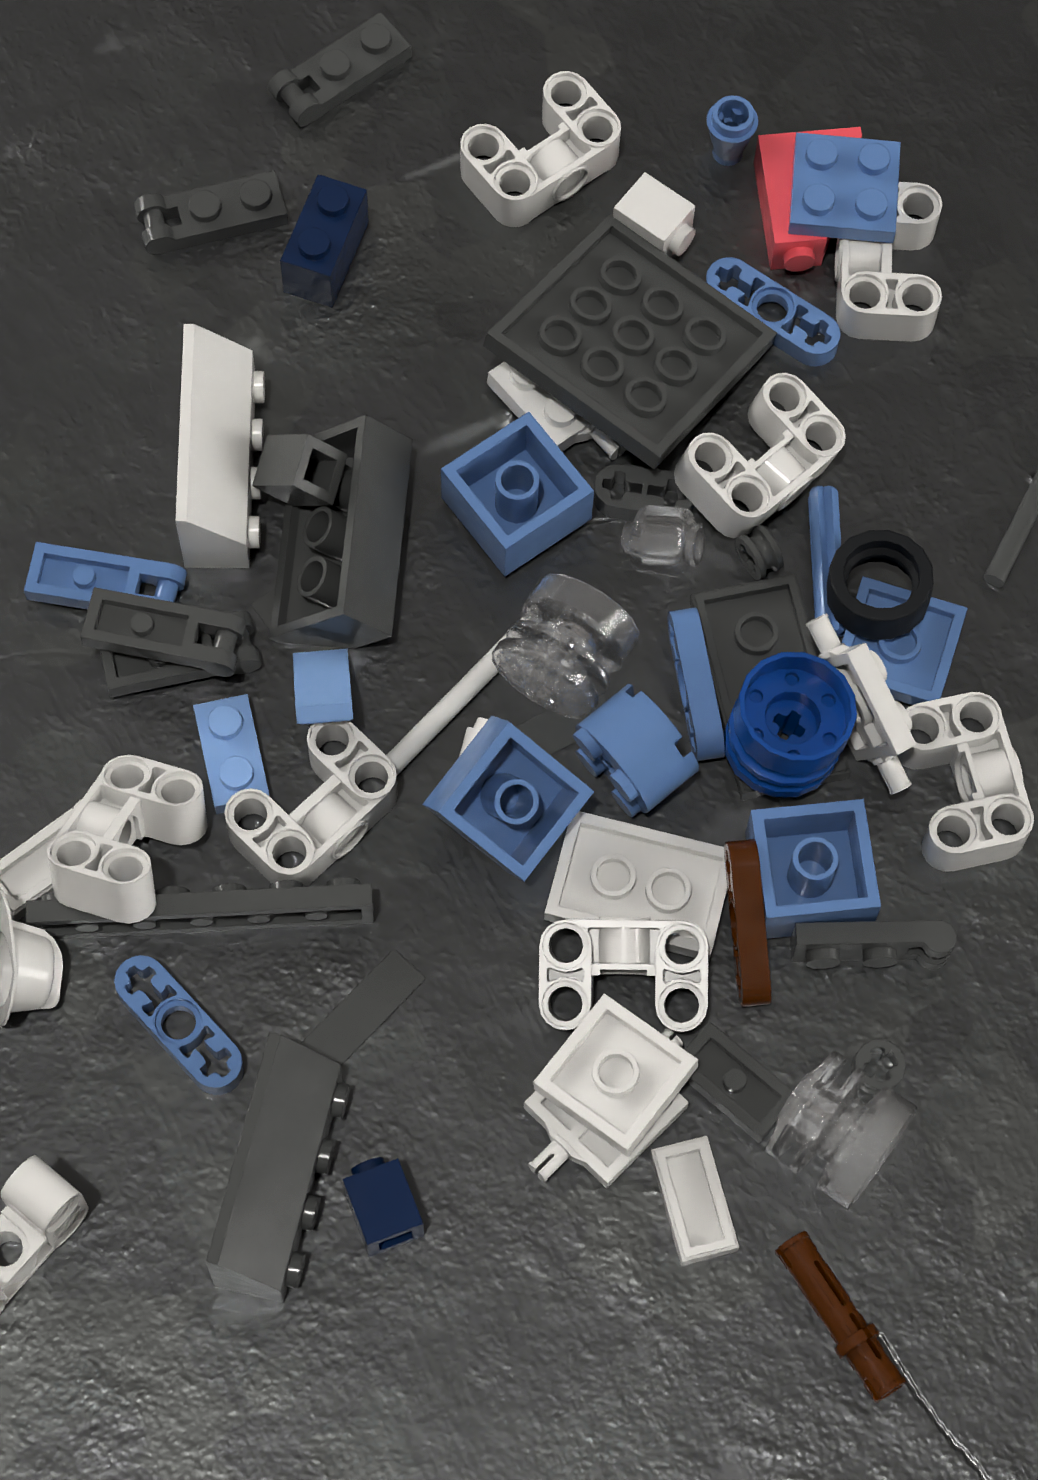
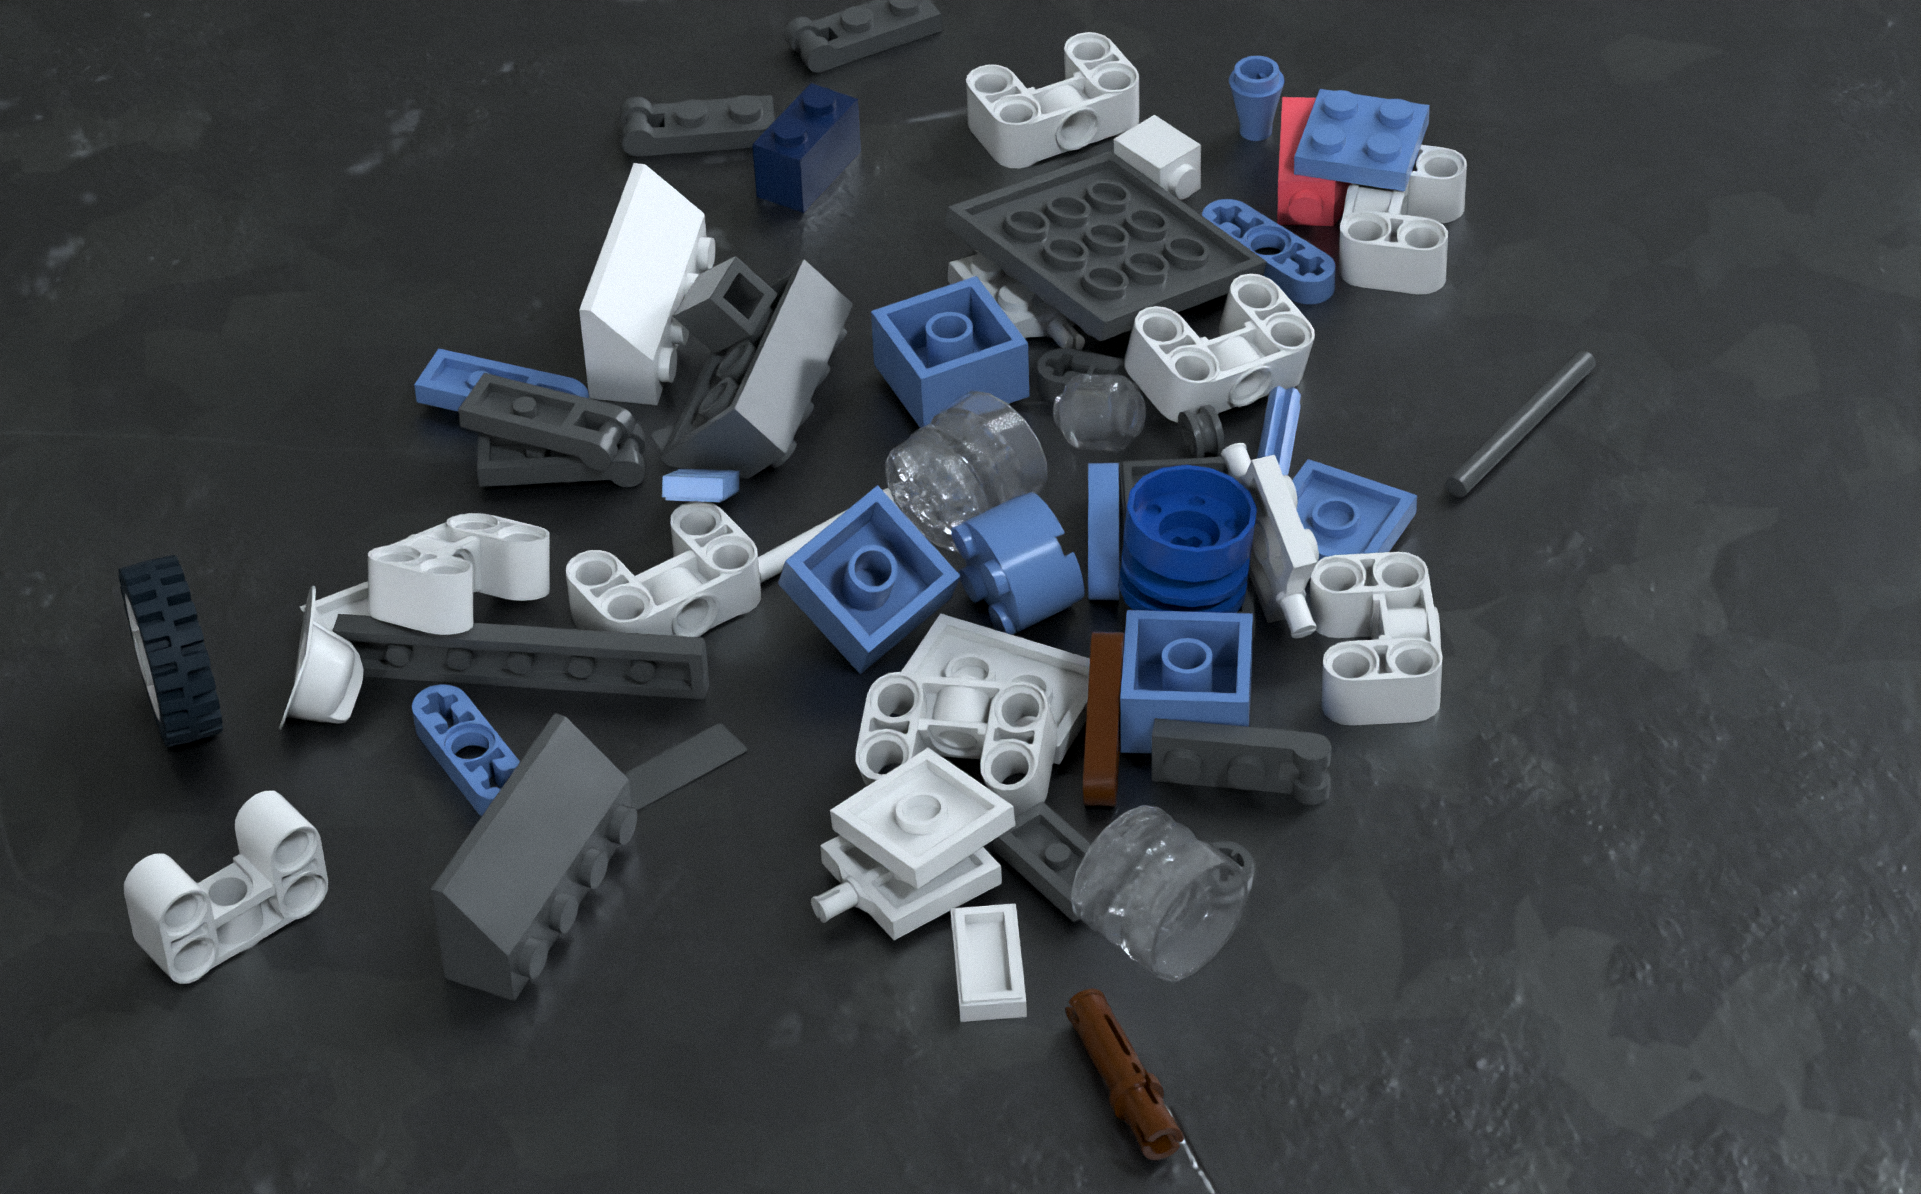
camera: 15 degrees right, 25 degrees down
light blue plate [193,694,270,814] -> none
dark blue brick [343,1157,424,1257] -> none
black tyre [827,530,934,640] -> none

